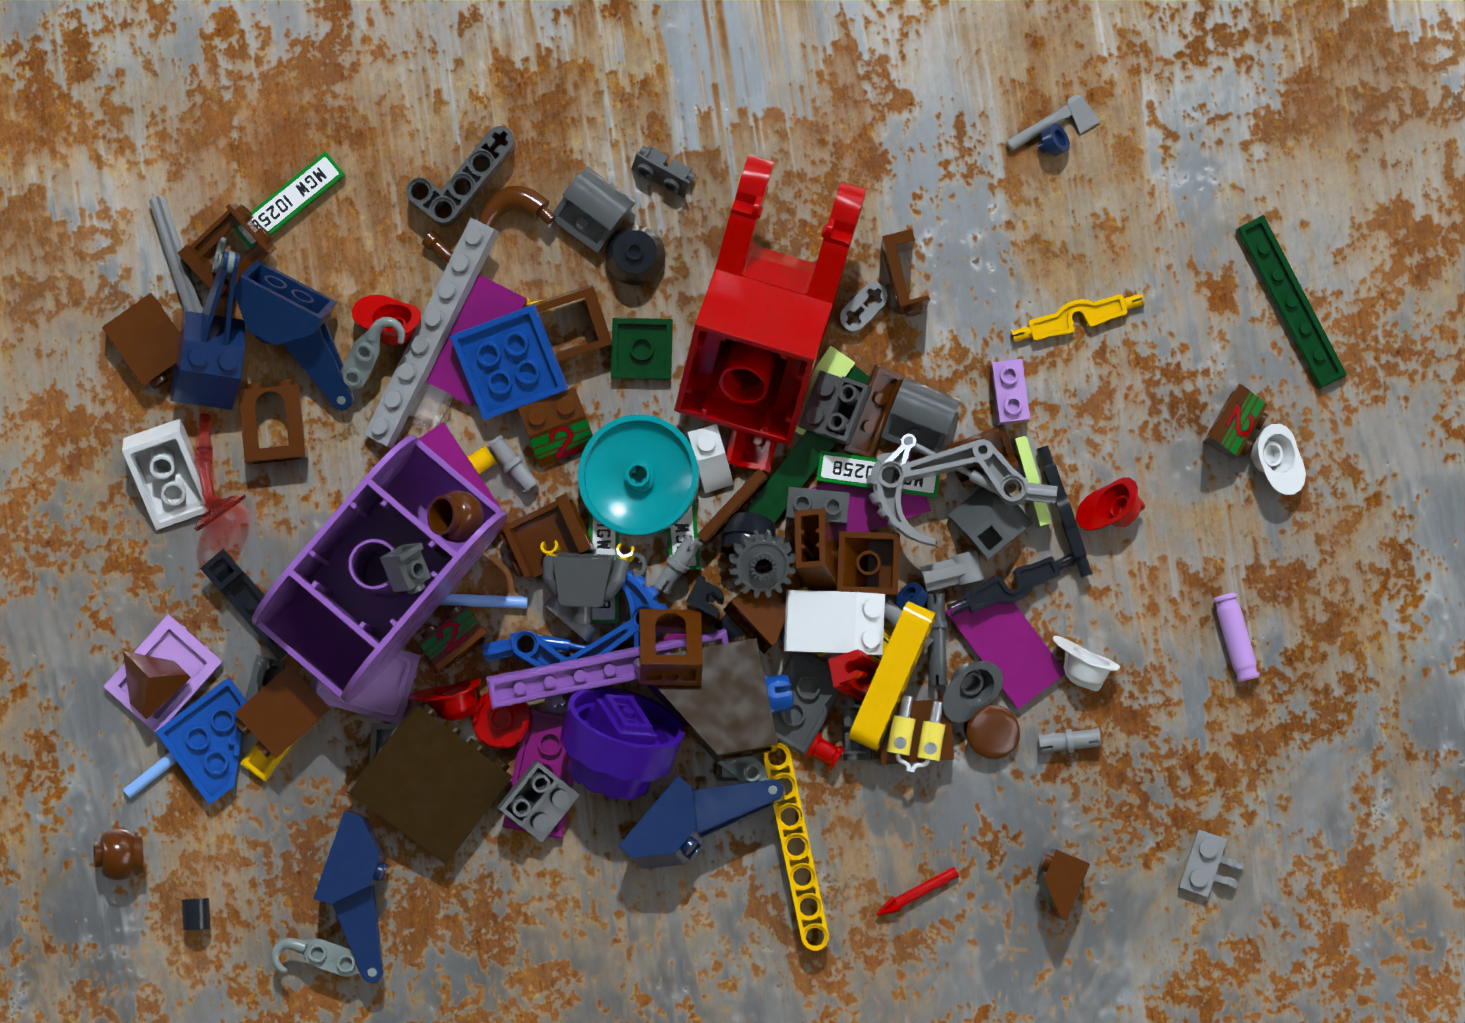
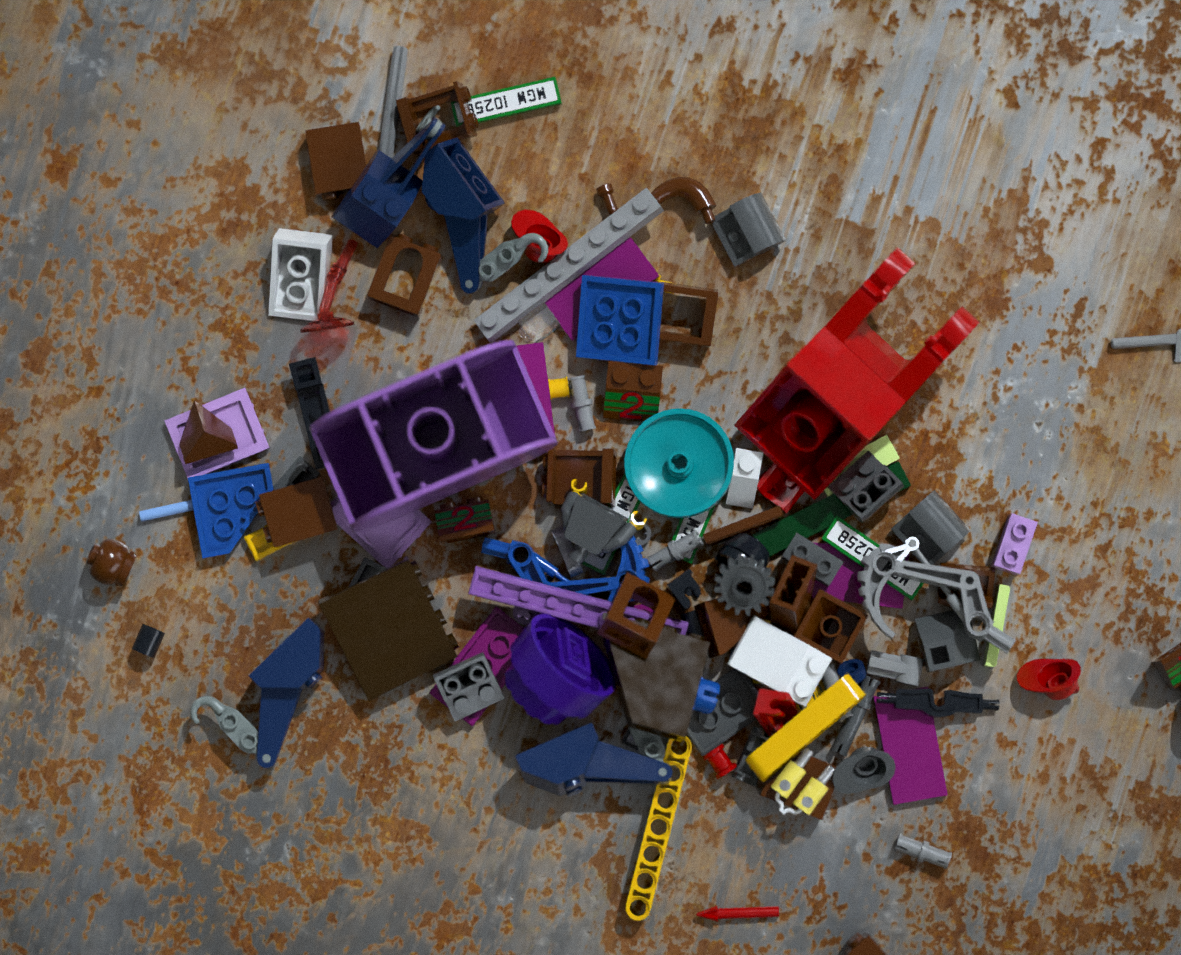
camera: 25 degrees right, 0 degrees up
dark grey brick [380,543,431,594] -> none
dark grey beam [406,126,515,227] -> none
red piece [409,678,481,721] -> none
reddish brown piece [427,491,484,543] -> none
light blue bar [440,593,528,609] -> none
red tile [471,692,532,749] -> none
black cone [605,225,665,285] -> none
dark green tile [611,318,673,380] -> none
dark grey hinge [631,146,696,198] -> none
light grey beam [840,283,888,333] -> none
reddish brown tile [841,365,905,458] -> none
reddish brown panel [881,229,930,317] -> none
reddish brown piece [964,705,1020,759] -> none
yellow piece [1011,293,1145,343] -> none
black piece [1037,445,1093,578] -> none
dark blue tile [1038,124,1070,156] -> none
white piece [1053,636,1120,691] -> none
lavender axle [1213,592,1260,682] -> none

